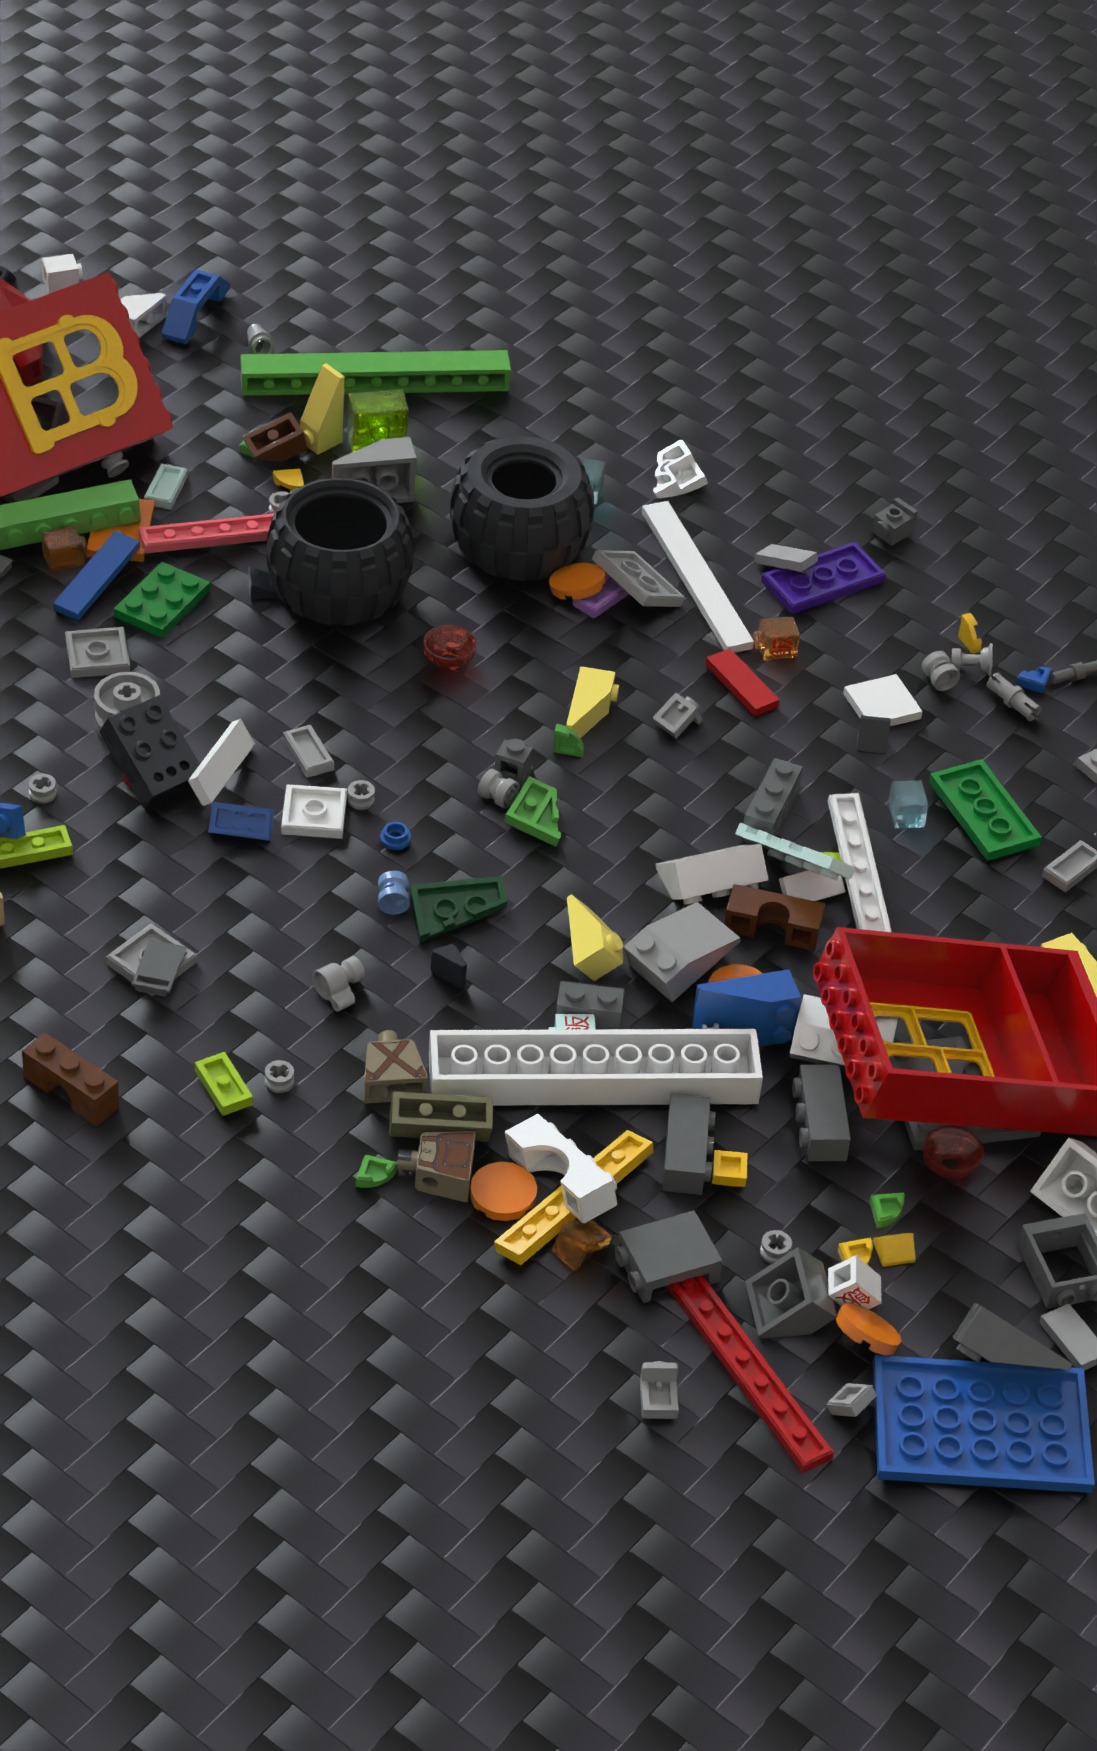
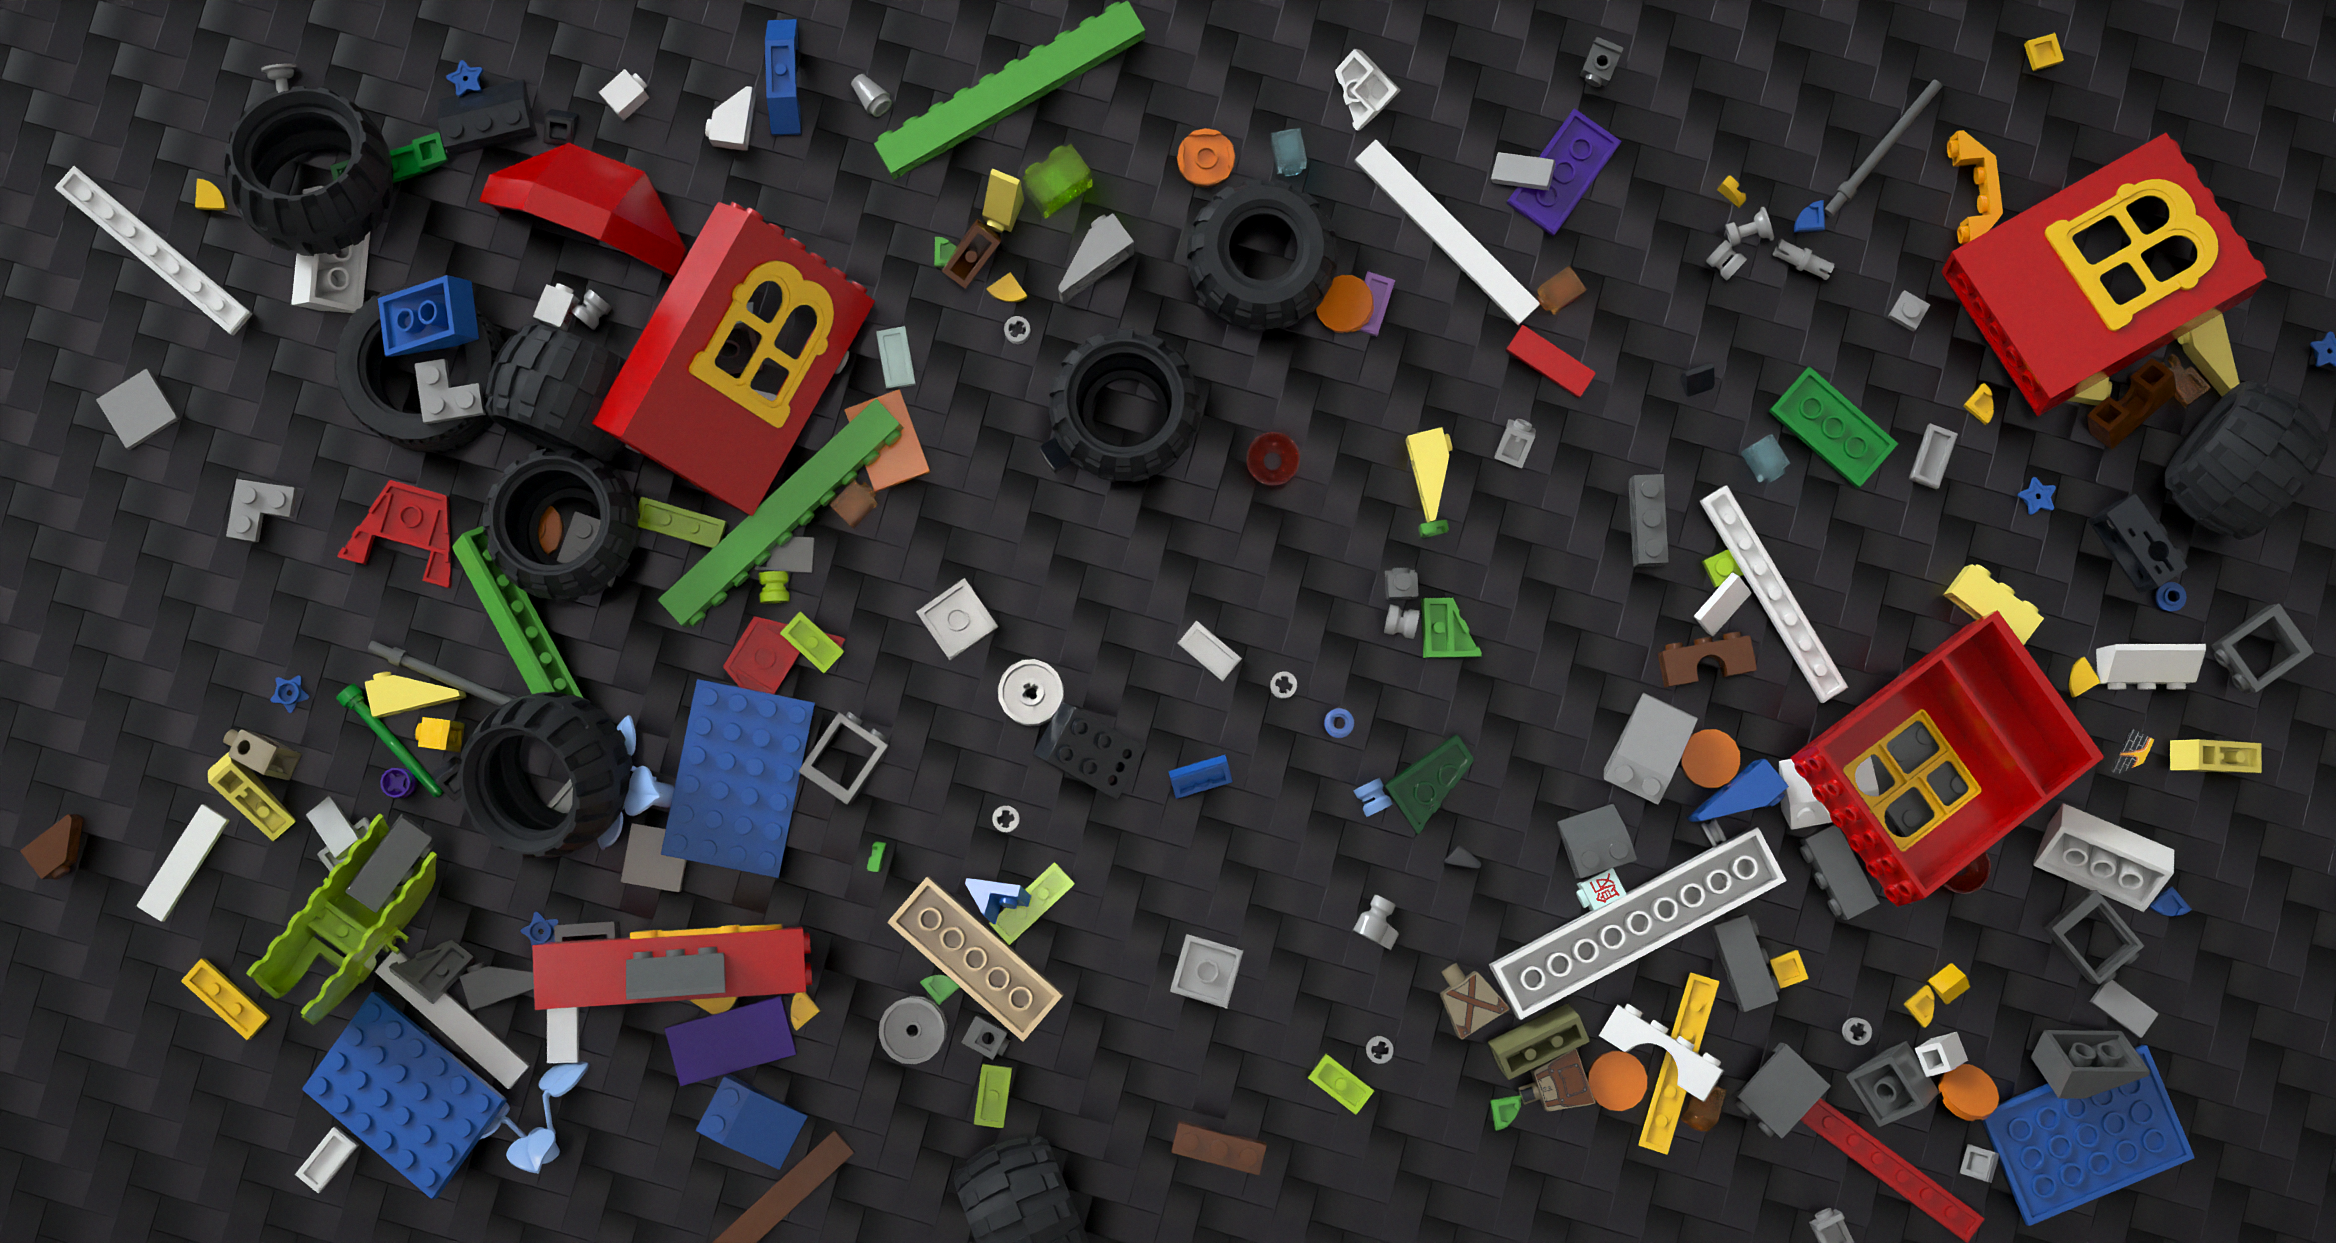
camera: 20 degrees left, 40 degrees up
blue tile [53,530,140,621] -> none
green plate [114,562,210,638] -> none
dark grey piece [132,940,187,997] -> none
coral tile [138,513,275,553] -> none
white tile [188,719,255,806] -> none
white tile [281,784,347,839] -> none
light yellow slope [567,894,624,981] -> none
light grey tile [592,550,686,607] -> none
white slope [655,844,768,904] -> none
light aqua wing [735,823,856,881] -> none
white tile [843,674,923,726] -> none
bright green tile [870,1193,904,1228] -> none

